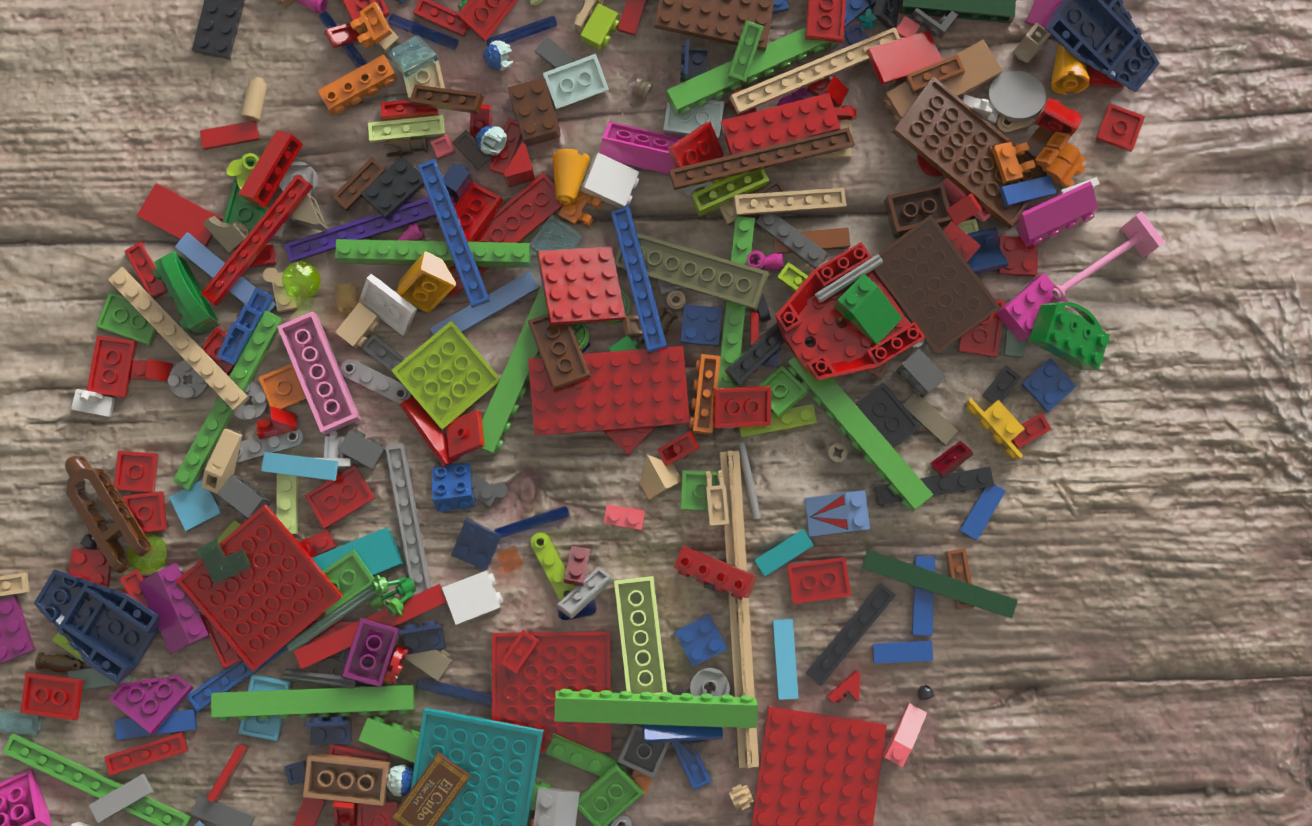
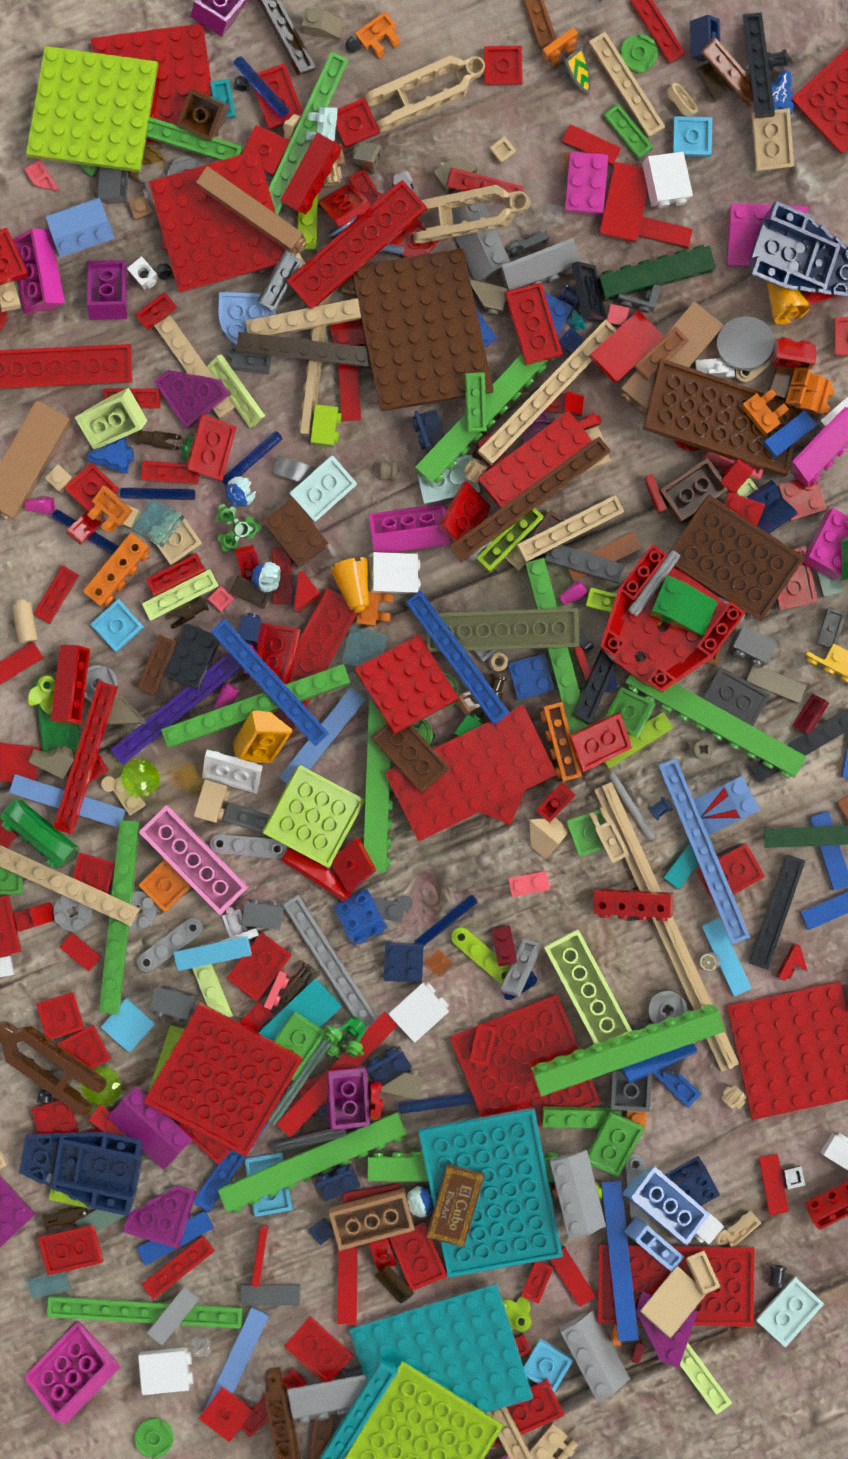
camera: 20 degrees left, 5 degrees up
clear green plate [197,539,252,584] -> none
tan slope [201,428,242,494] -> none
blue slope [217,288,274,365] -> none
red slope [257,406,297,440] -> none
reddish brown plate [409,85,484,114] -> none
blue plate [675,614,727,667] -> none
dark pink cone [747,251,767,269] -> none
dark tan slope [1013,22,1050,63] -> none
none -> red tile [33,565,80,624]
none -> red tile [59,932,102,972]
none -> medium azure tile [90,599,145,653]
none -> bright green plant [215,504,261,553]
none -> coral plate [264,970,289,1010]
none -> dark brown piece [281,961,317,1003]
none -> tan gear [464,458,488,484]
none -> red tile [644,474,667,514]
none -> dark blue bush [648,796,673,821]
none -> medium blue plate [658,759,750,945]
none -> light grey tile [700,951,720,972]

